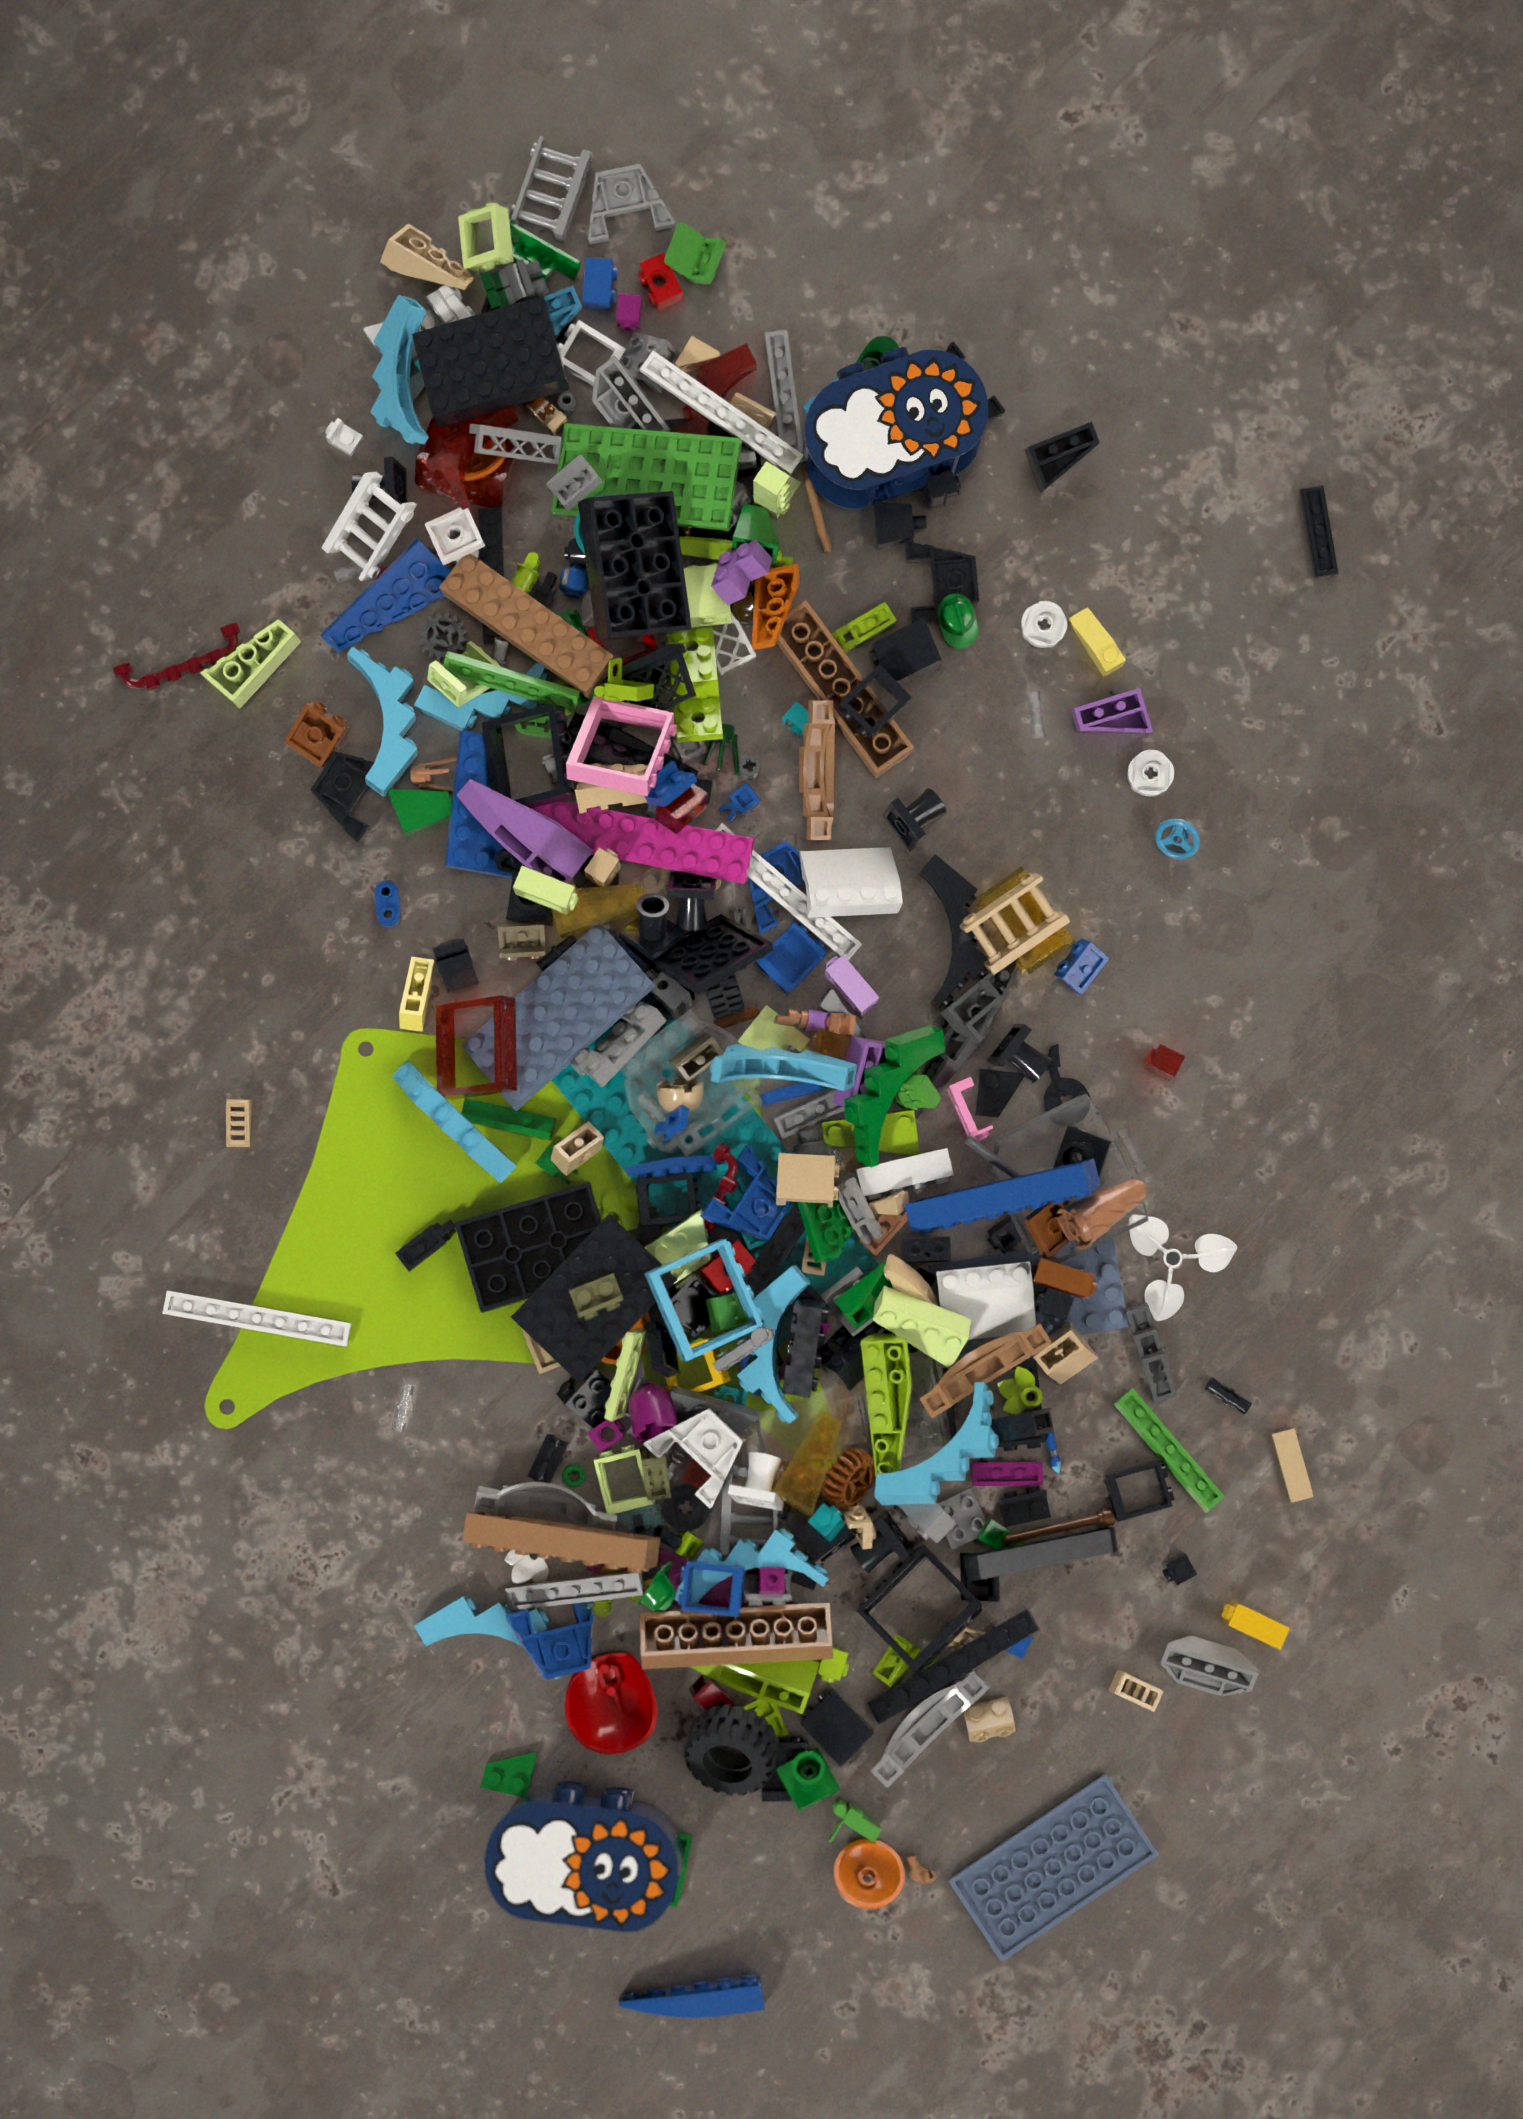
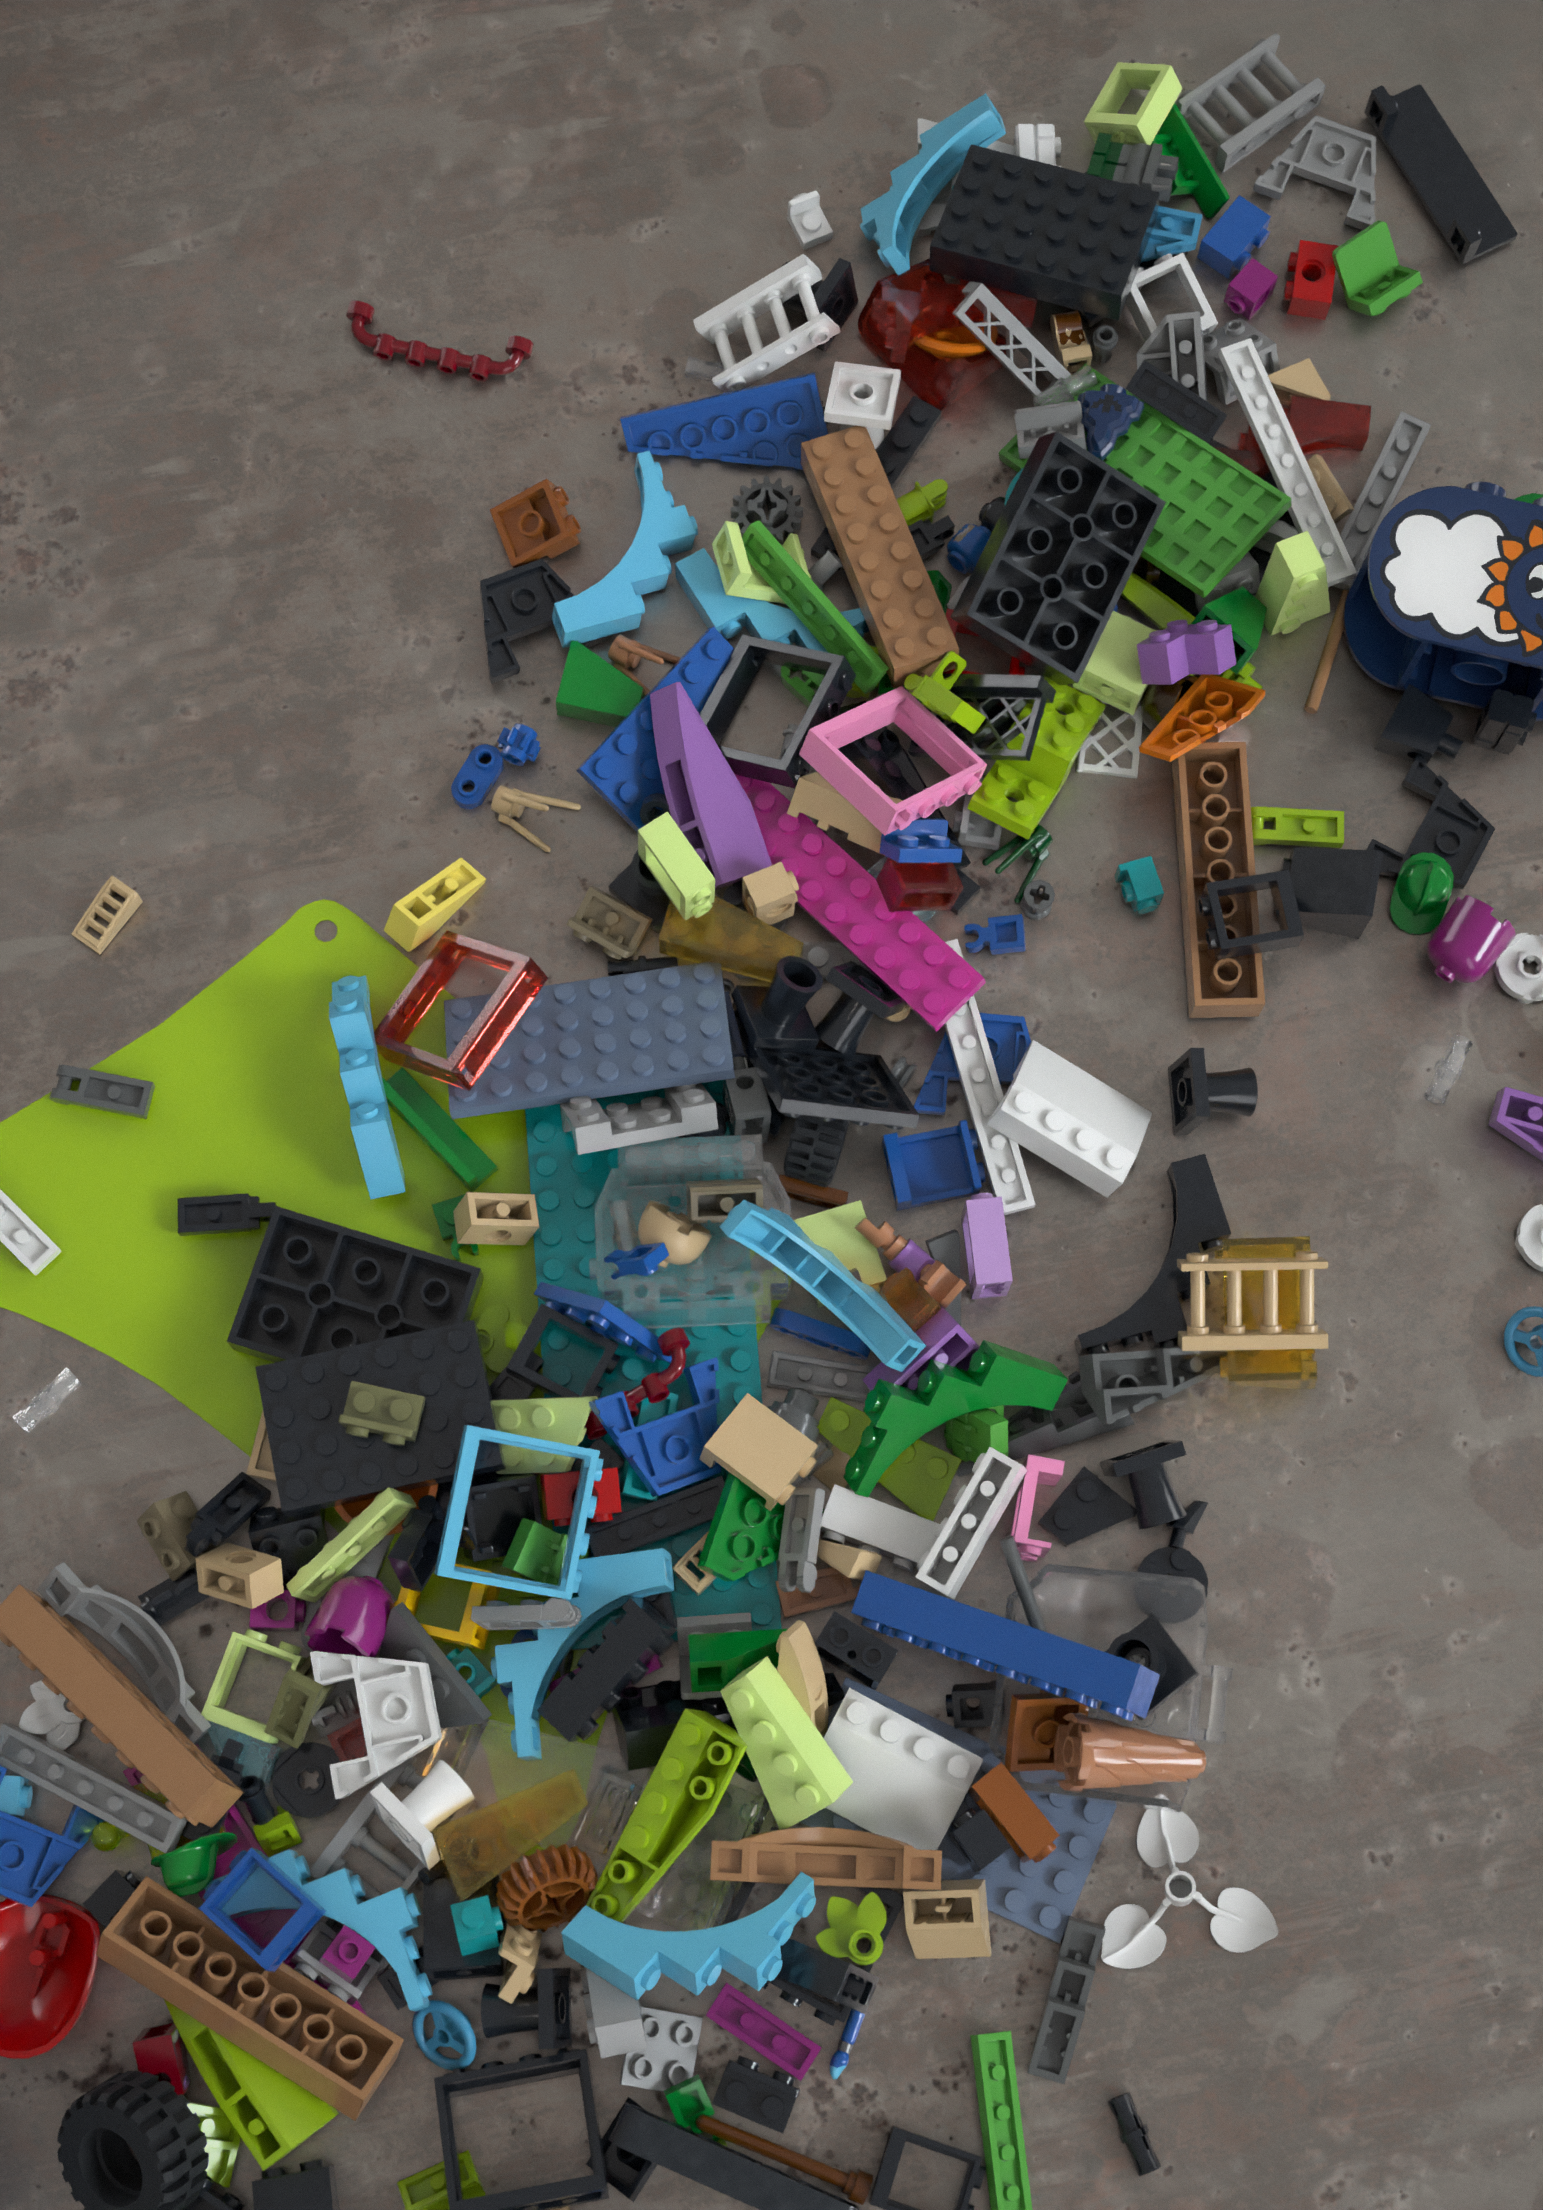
camera: 30 degrees right, 10 degrees down
yellowish green wedge [200,619,301,709] -> none
tan wedge [380,224,476,290] -> none
black piece [432,938,479,993] -> none
green plate [562,1464,585,1488] -> none
medium nougat piece [799,700,835,840] -> none
lime brick [817,1647,850,1683] -> none
bracket [1054,939,1109,995] -> none
clear red brick [1144,1044,1185,1081] -> none
none -> dark grey plate [50,1065,155,1119]
none -> black brick [83,1870,142,1927]
none -> dark tan bracket [137,1491,219,1581]
none -> black hinge [184,1472,271,1557]
none -> tan brick [196,1542,284,1609]
none -> dark azure piece [412,2000,476,2071]
none -> tan plant [491,785,581,853]
none -> blue gear [497,723,541,766]
none -> white brick [916,1447,1027,1599]
none -> clear axle [1033,365,1097,407]
none -> dark blue rock [1078,384,1144,461]
none -> black plate [1125,360,1228,444]
none -> black bracket [1364,84,1518,264]
none -> magenta cylinder [1427,895,1516,983]

